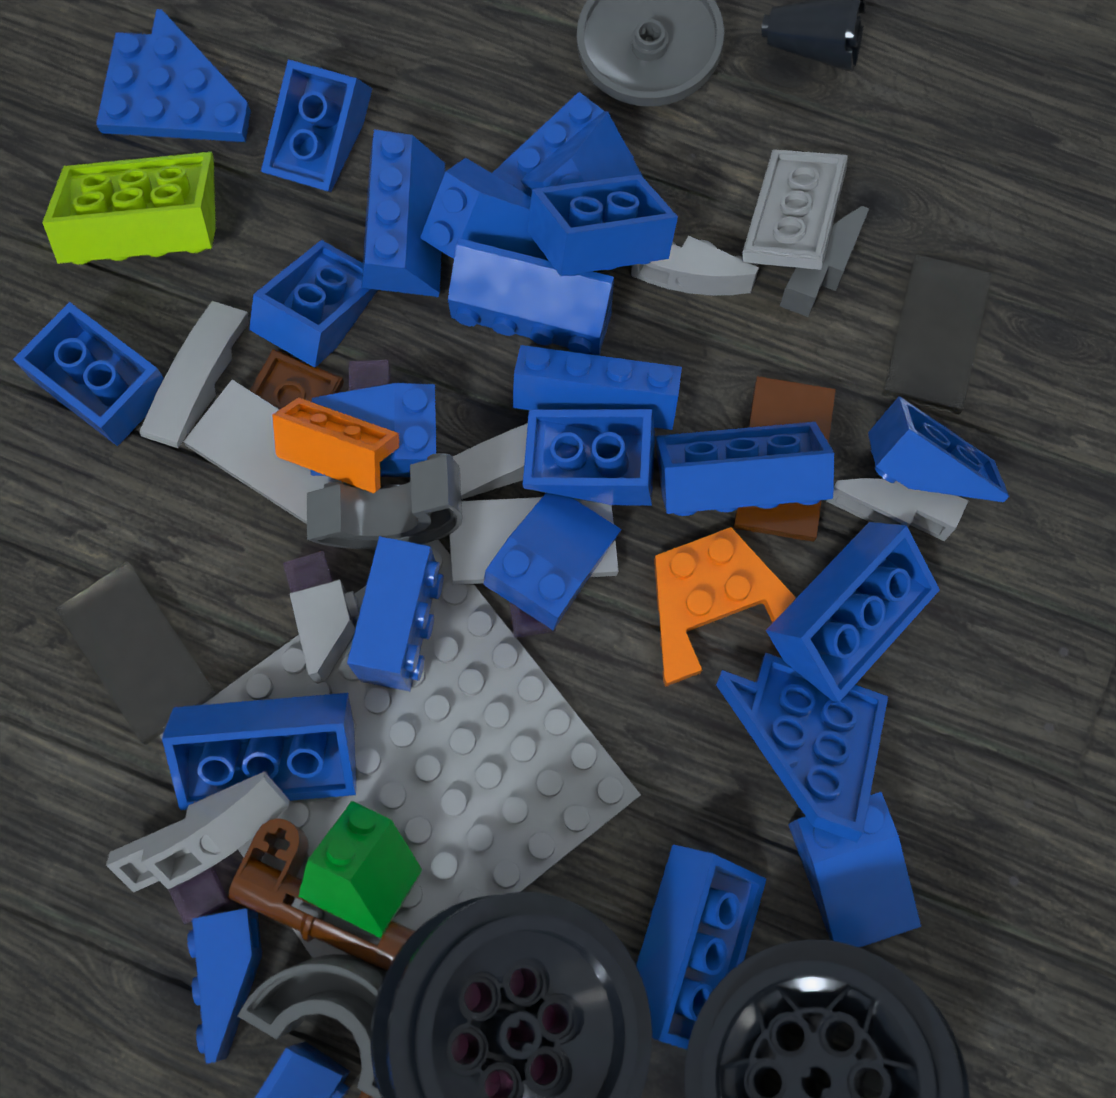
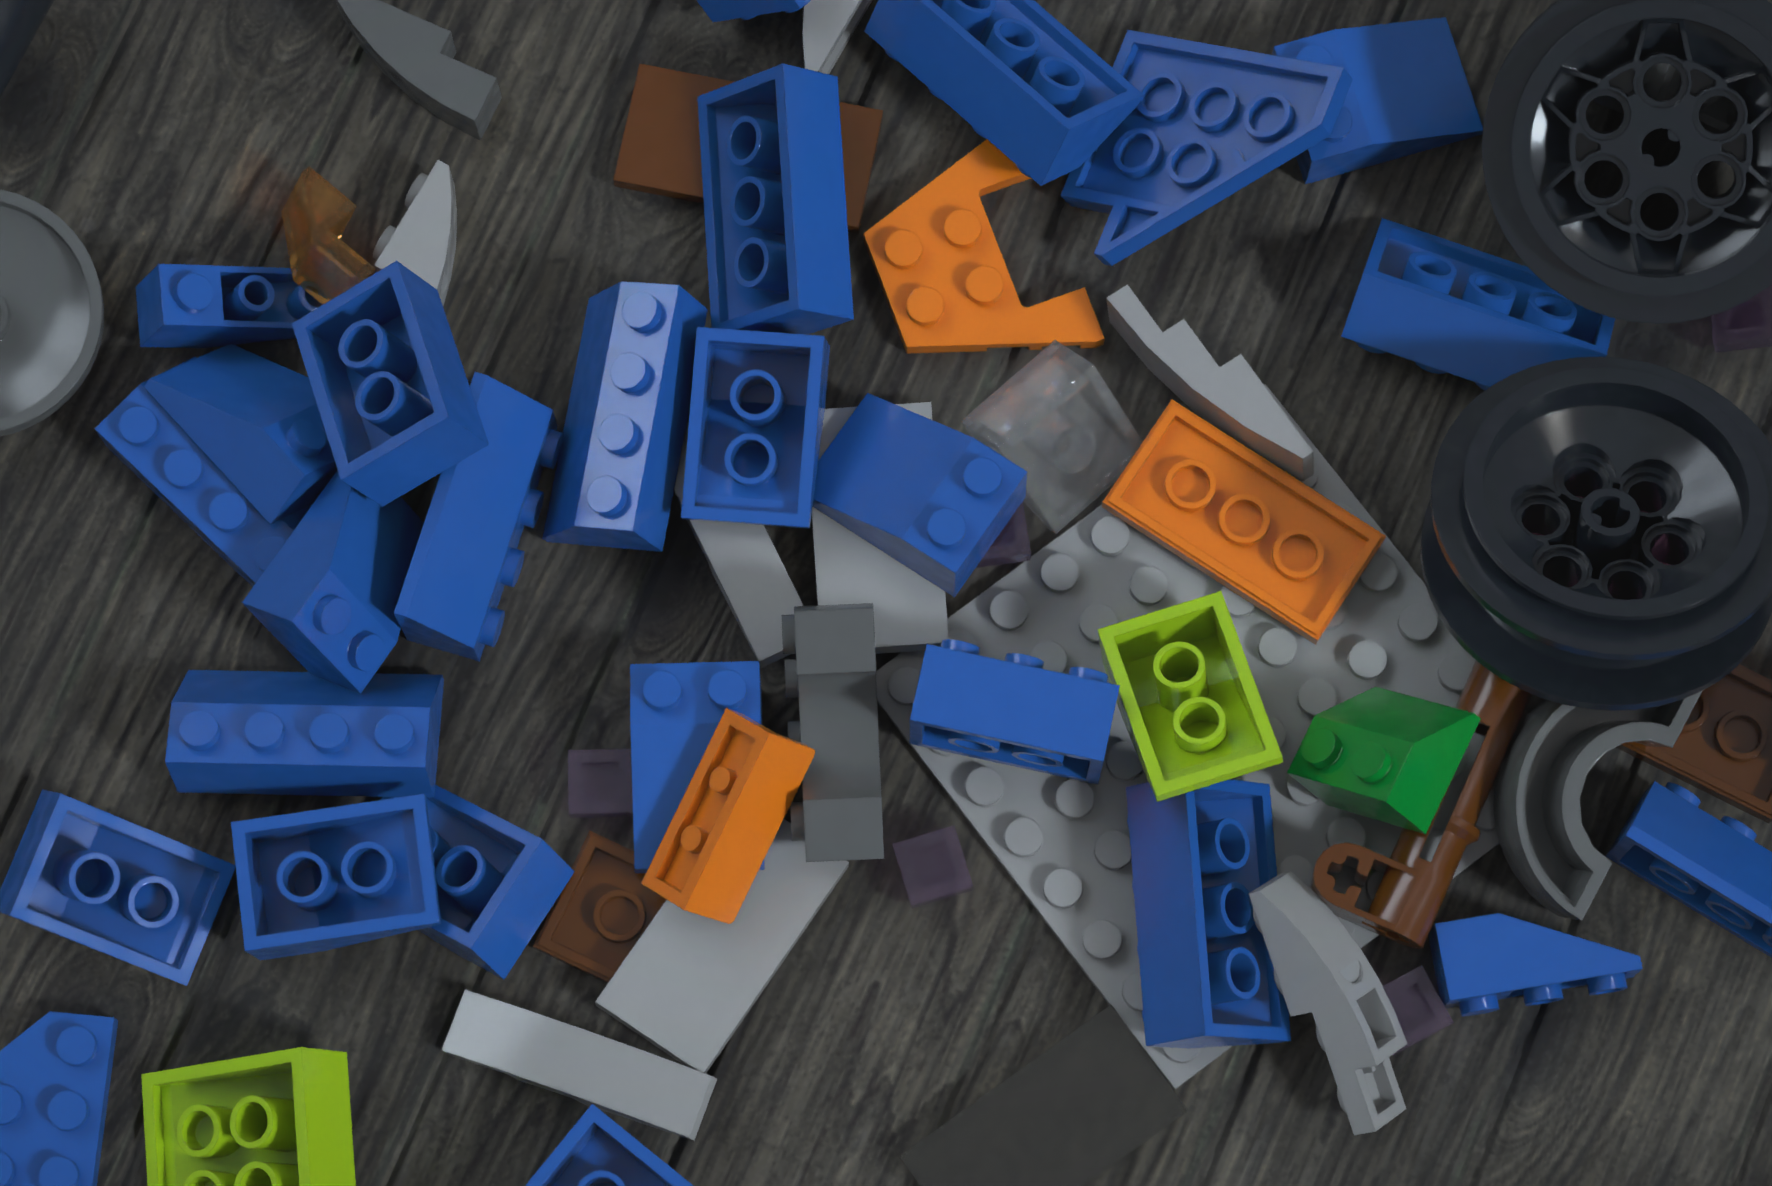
camera: 90 degrees left, 5 degrees up
light grey slope [290,580,360,684] -> none
light grey tile [743,150,848,270] -> none
none -> blue slope [135,264,341,348]
none -> blue slope [231,794,441,961]
none -> clear orange slope [282,166,377,305]
none -> clear slope [961,340,1143,534]
none -> lime slope [1097,591,1283,802]
none -> orange tile [1101,399,1386,645]
none -> light grey slope [1106,284,1314,481]

